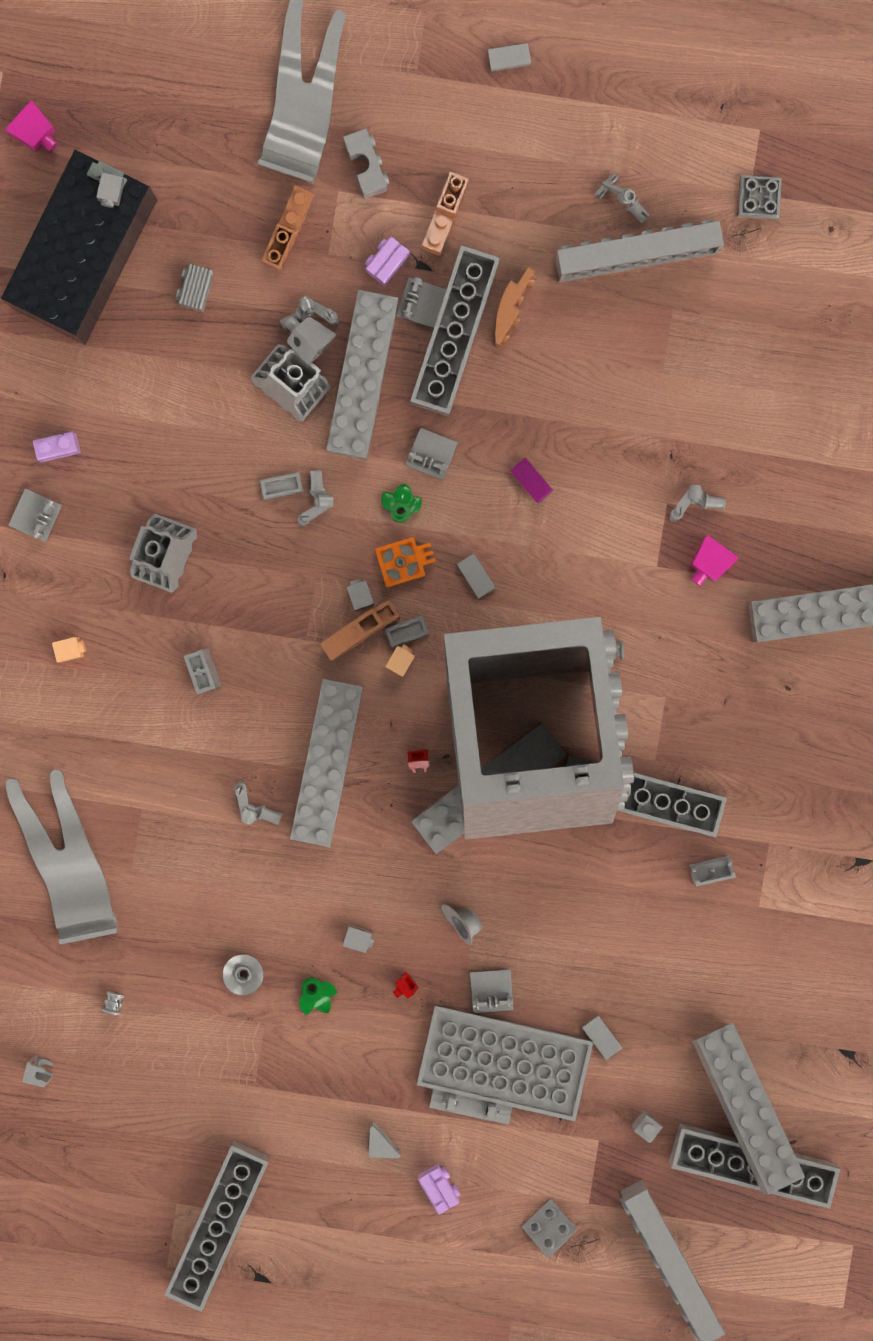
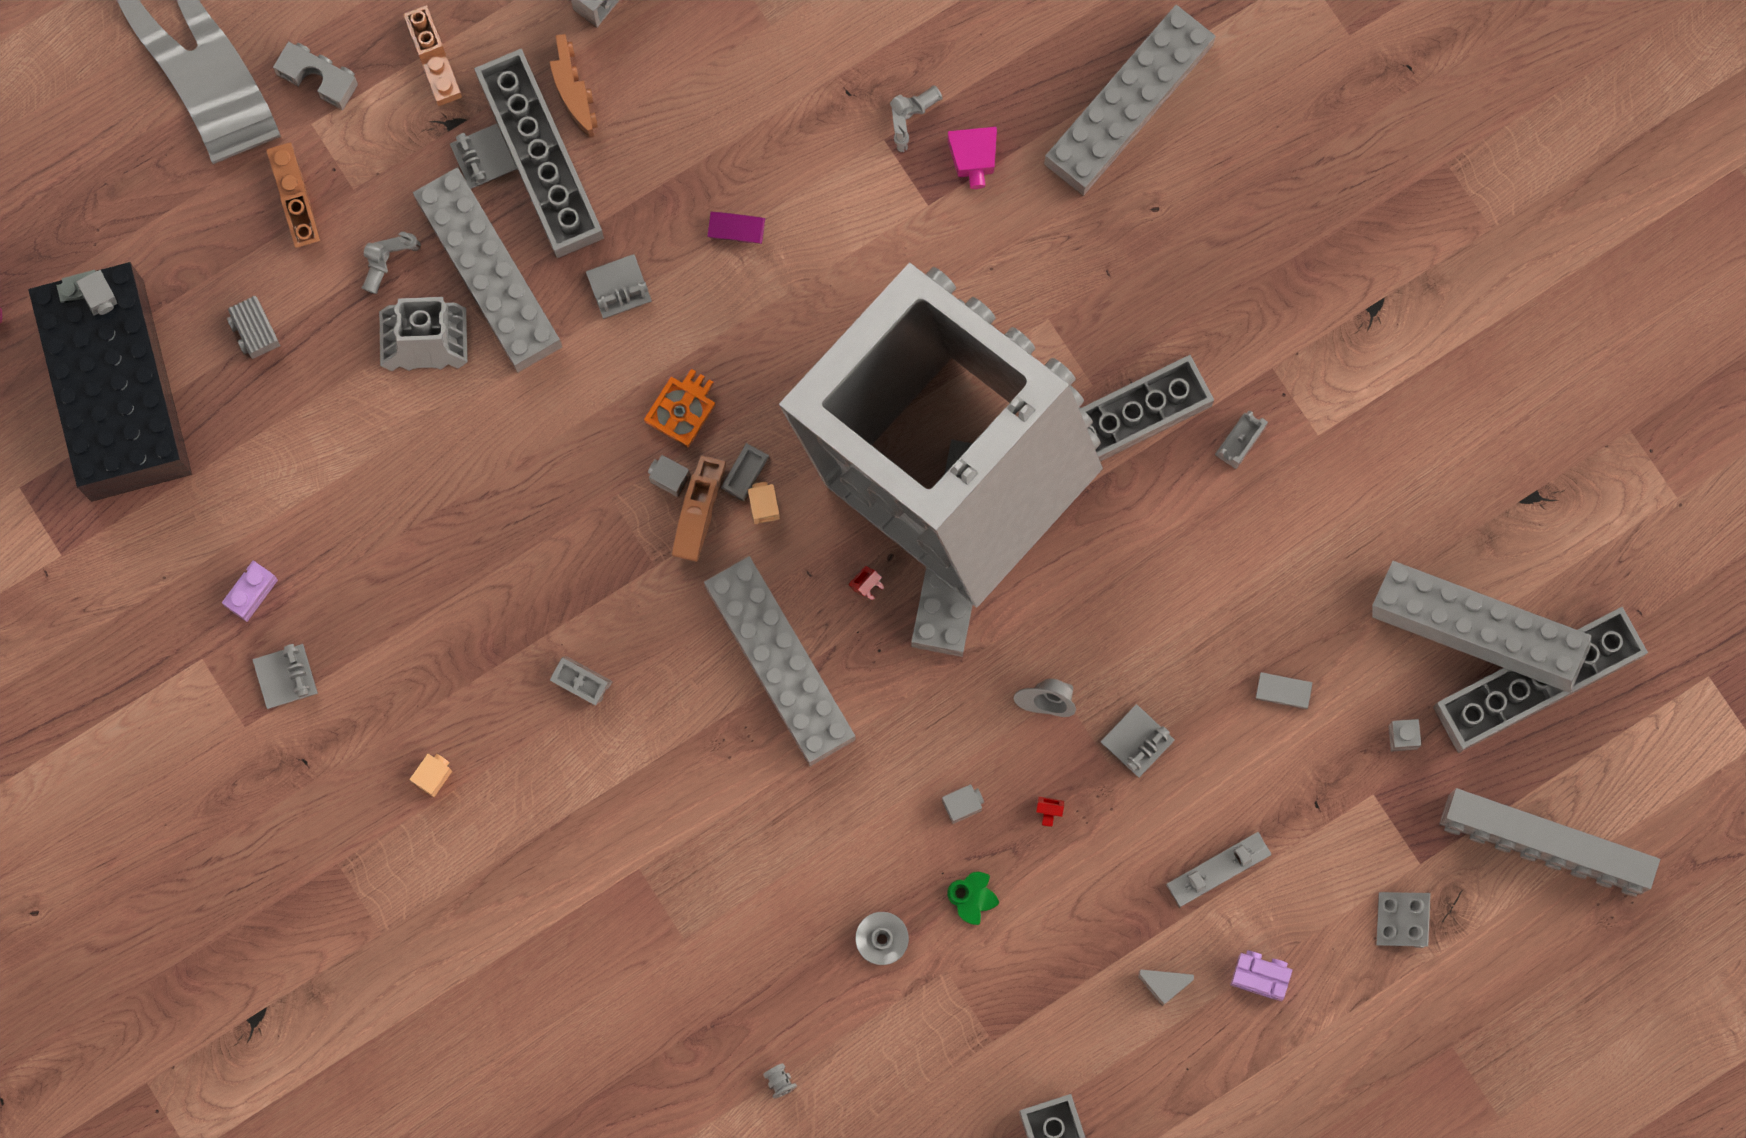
camera: 50 degrees left, 10 degrees down
light grey flag [5,770,118,944] -> none
light grey slope [129,514,197,593] -> none
light grey pin [234,780,282,825] -> none
light grey tile [259,472,303,500] -> none
light grey torso [284,316,336,365] -> none
light grey pin [297,470,333,526] -> none
lavender brick [365,236,410,286] -> none
green plate [382,484,422,523] -> none
light grey plate [417,1005,593,1121] -> none
light grey tile [457,554,496,599] -> none

